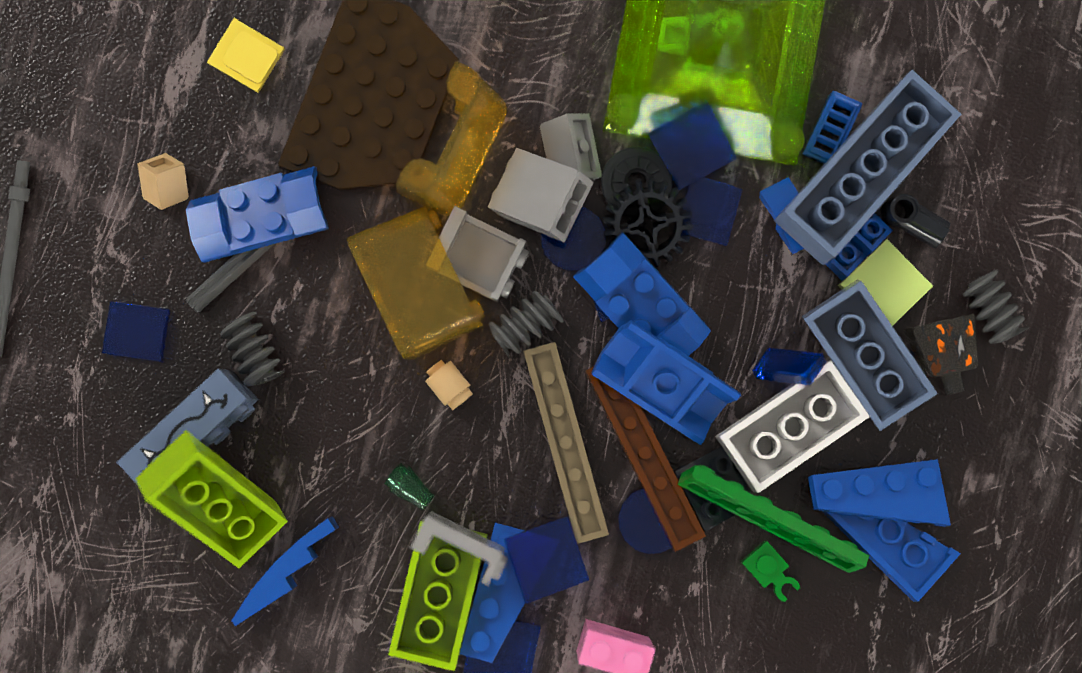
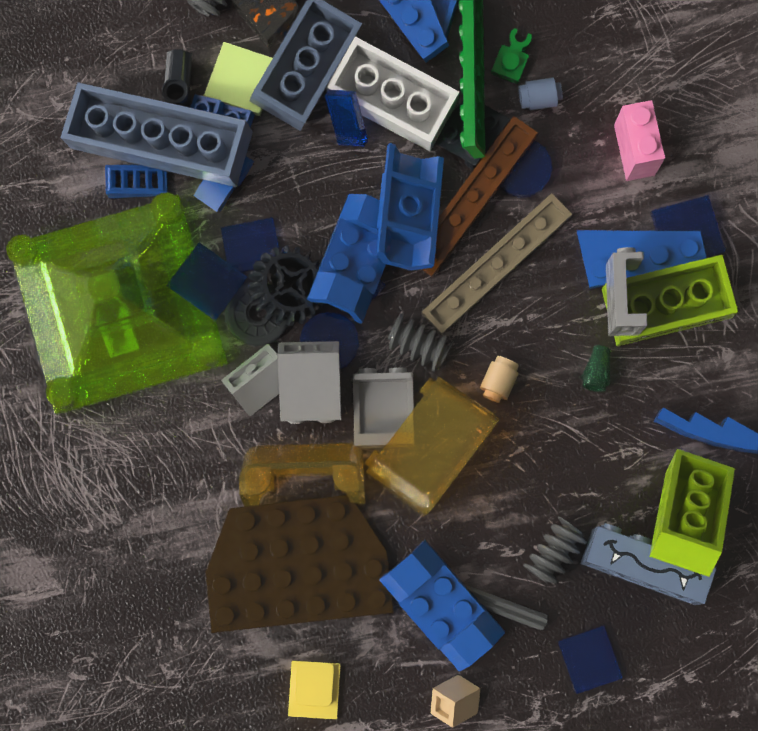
camera: 115 degrees left, 5 degrees down
clear blue tile [504,516,589,603] -> none
none -> sand blue brick [518,77,563,111]

